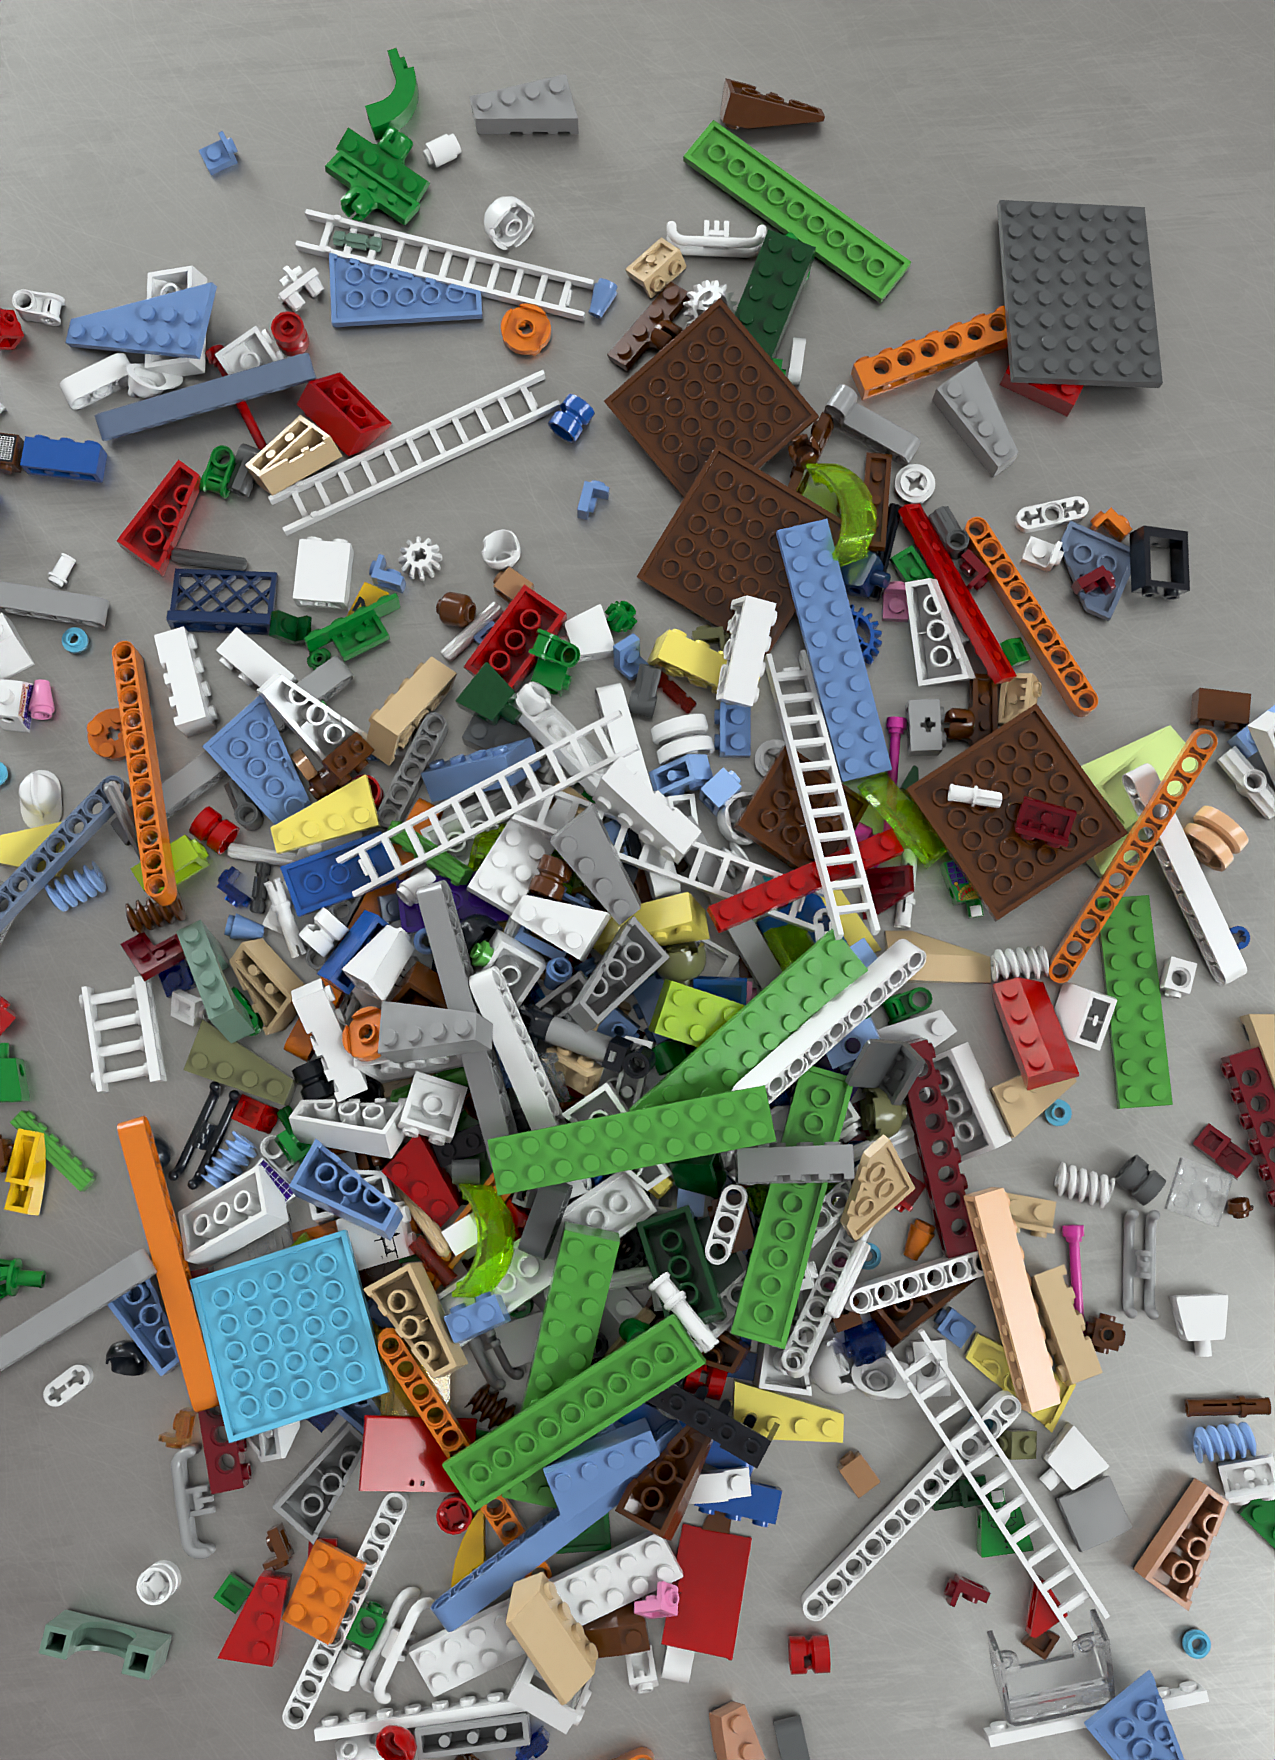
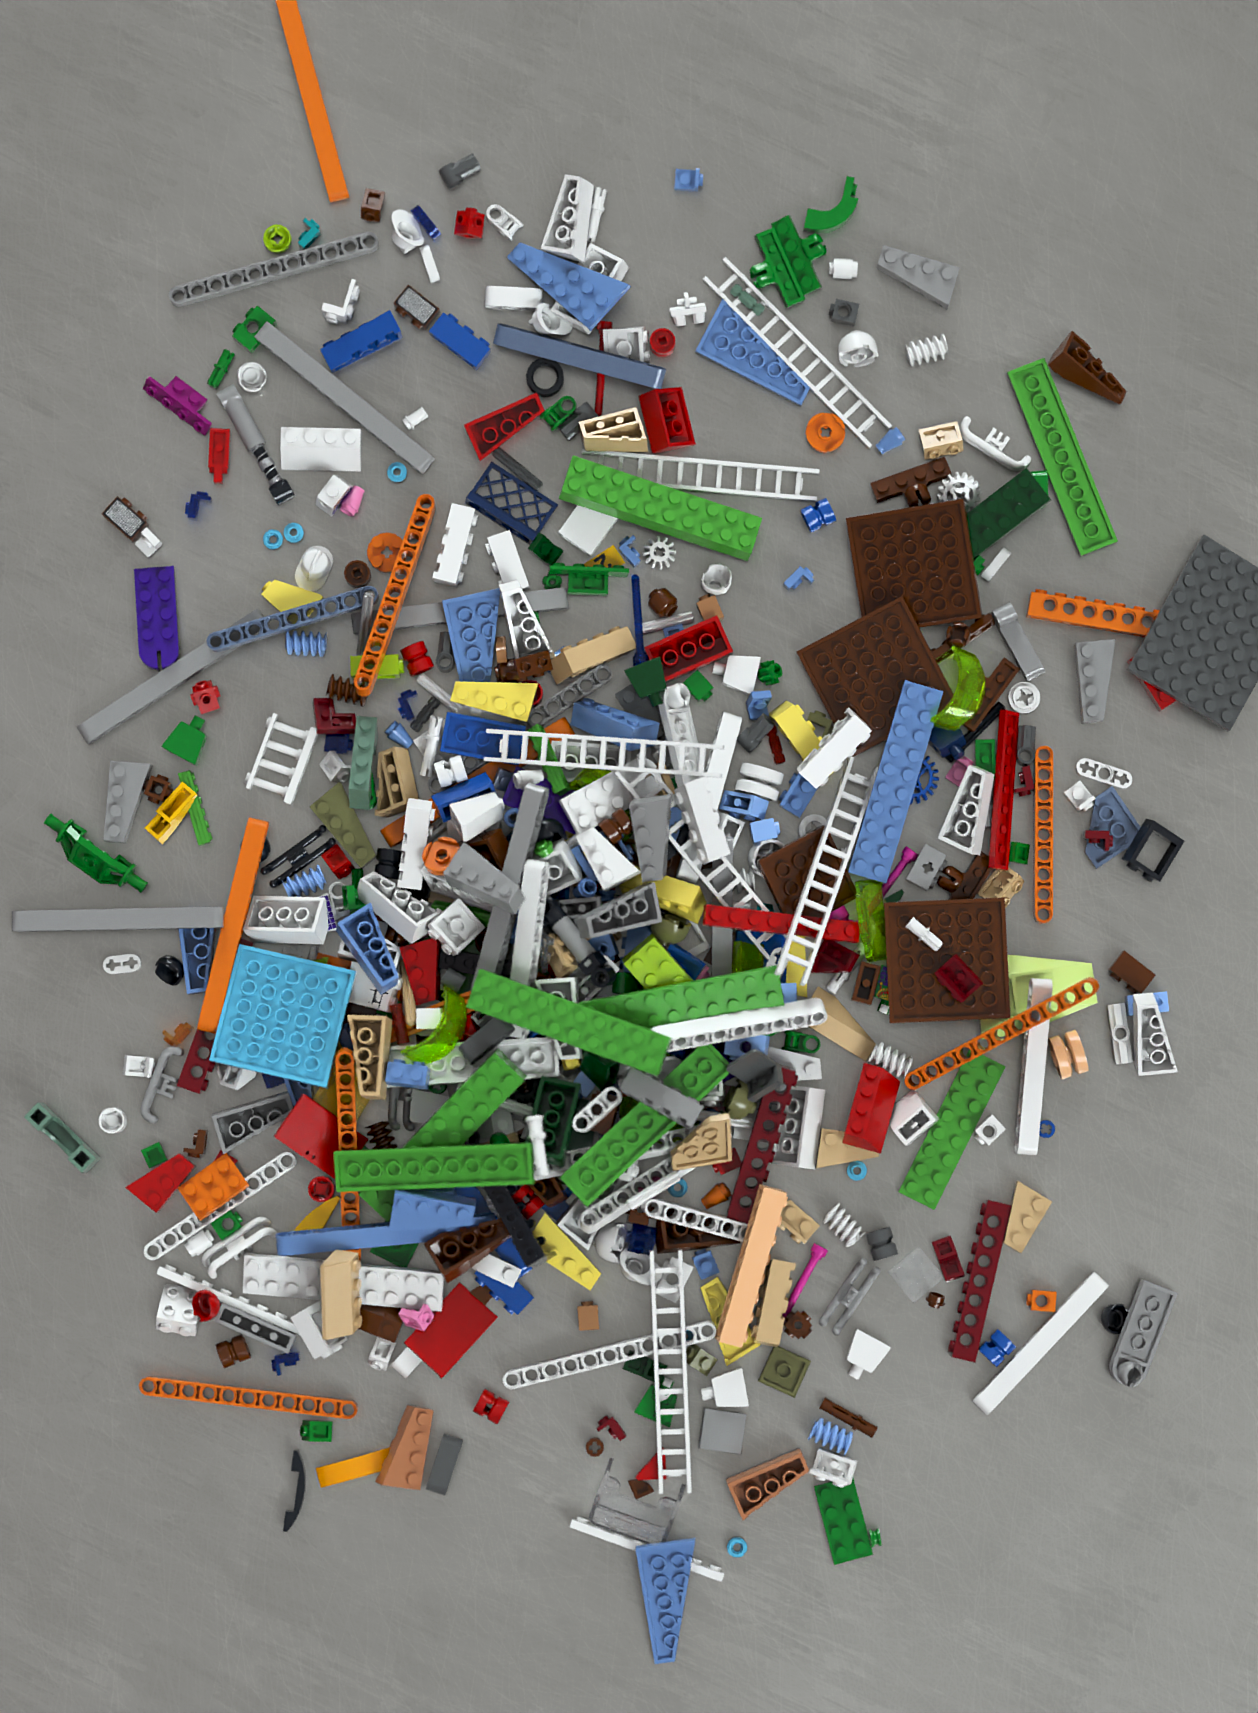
camera: 30 degrees right, 5 degrees up
green piece [528,628,580,668] -> none
orange bracket [1090,507,1133,543] -> none
none -> white bracket [123,1055,155,1078]
none -> reddish brown wheel [344,560,371,589]
none -> black tyre [526,358,564,397]
none -> white wedge [541,174,594,262]
none -> bright green brick [559,455,762,561]
none -> white pin [586,187,607,246]
none -> reddish brown bush [586,1438,604,1457]
none -> clear blue piece [631,574,649,666]
none -> olive plate [758,1346,811,1398]
none -> dark grey brick [829,299,859,326]
none -> reddish brown brick [851,961,881,1006]
none -> white piece [905,334,949,367]

